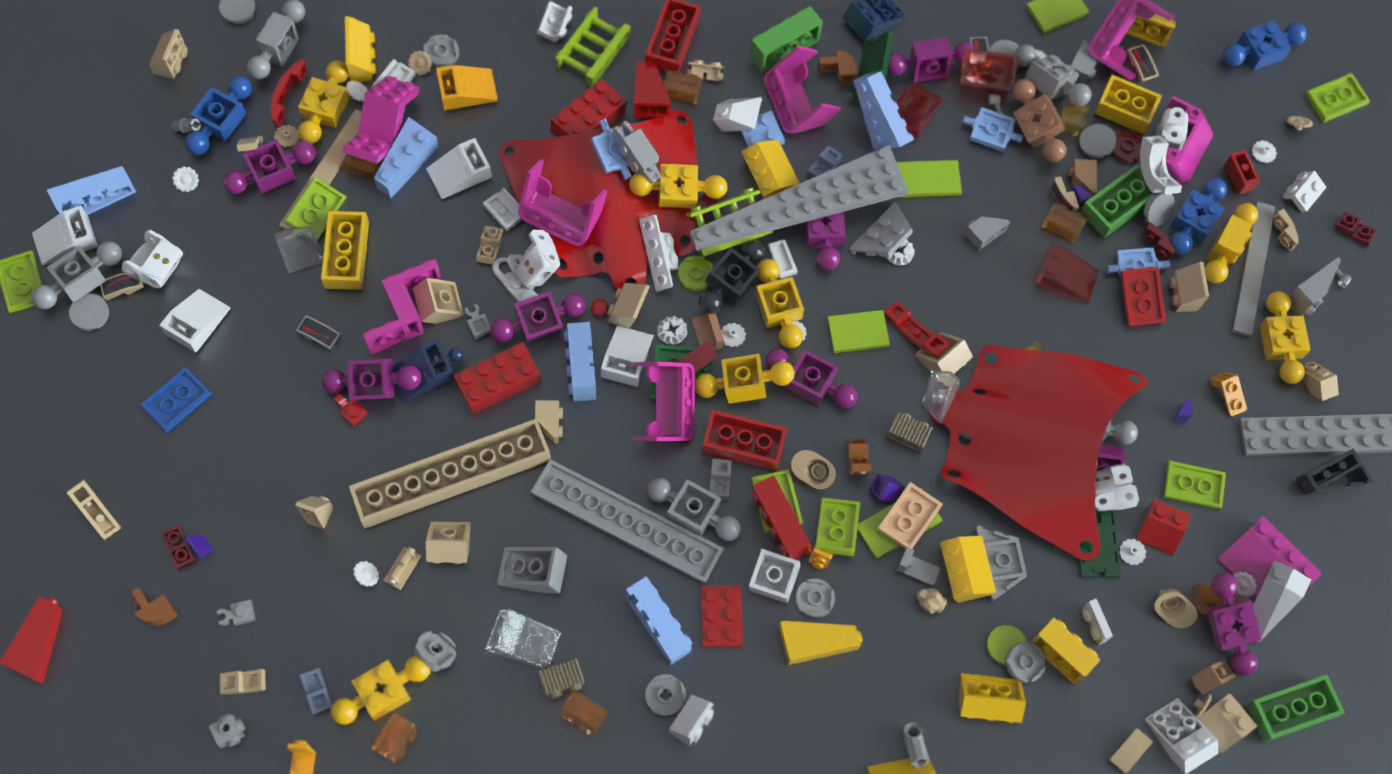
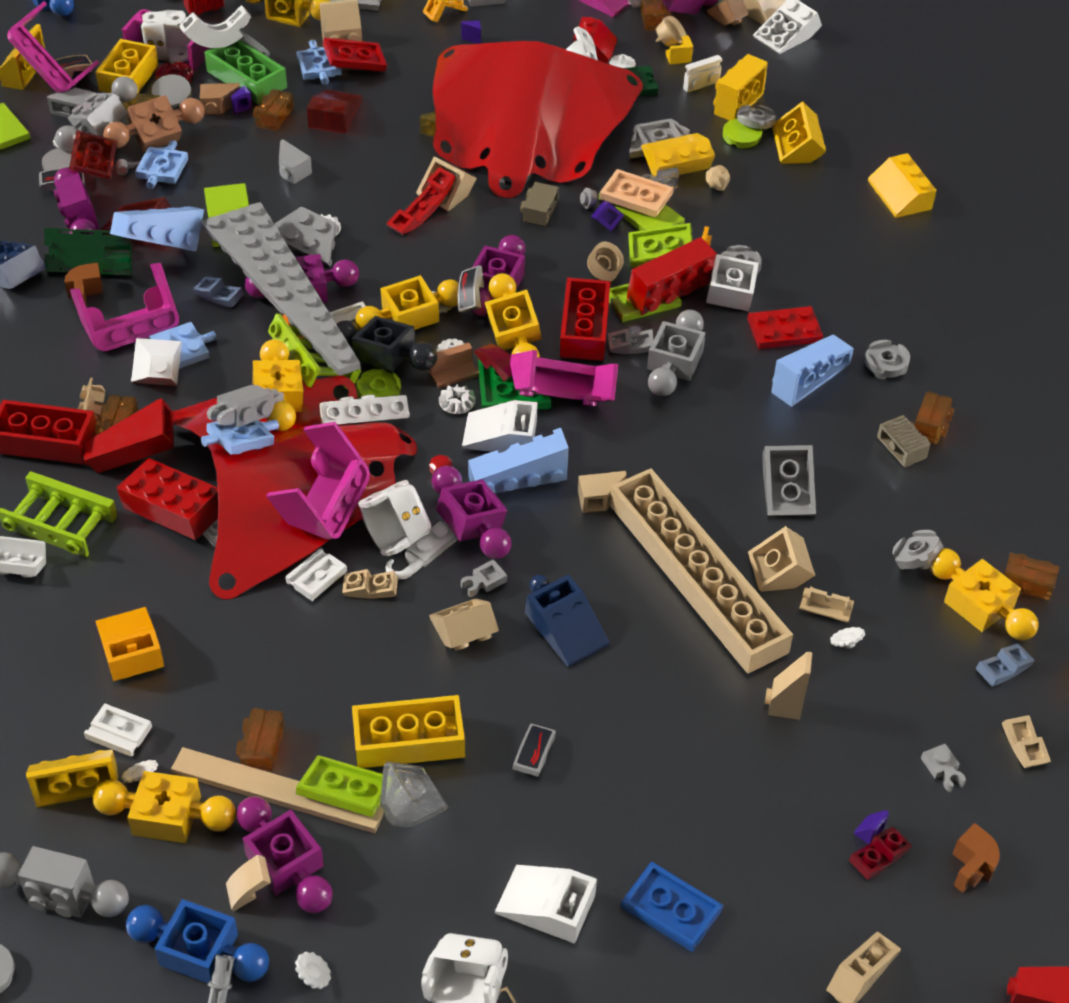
camera: 95 degrees left, 20 degrees down
red slope [271,59,308,129] -> none
tan piece [274,125,299,148] -> none
magenta brick [322,359,421,400] -> none
red plate [333,393,368,427] -> none
dark pink bracket [342,76,420,164] -> none
dark pink bracket [363,259,441,355] -> none
light blue wedge [374,117,439,198] -> none
tan piece [408,50,432,76] -> none
light grey tile [423,35,459,68] -> none
white slope [426,138,492,199] -> none
red brick [453,342,541,415] -> none
clear slope [486,609,561,669] -> none
light grey plate [531,459,724,584] -> none
tan slope [607,283,650,328] -> none
white slope [669,695,714,746] -> none
yellow slope [741,140,800,199] -> none
bright green brick [750,6,823,74] -> none
yellow slope [779,621,862,665] -> none
lime tile [827,310,890,353] -> none
dark orange brick [846,439,871,474] -> none
light grey bracket [896,547,940,586] -> none
light grey piece [903,722,929,768] -> none
clear slope [922,370,960,422] -> none
tan slope [1050,177,1079,216] -> none
tan slope [1110,728,1153,774] -> none
dark red slope [1142,222,1175,261] -> none
lime tile [1163,460,1226,510] -> none
blue brick [1169,178,1227,255] -> none
tan piece [1194,694,1212,719] -> none
none -> slope [458,266,484,313]
none -> light grey plate [580,188,597,209]
none -> clear plate [642,167,679,189]
none -> yellow panel [666,36,693,64]

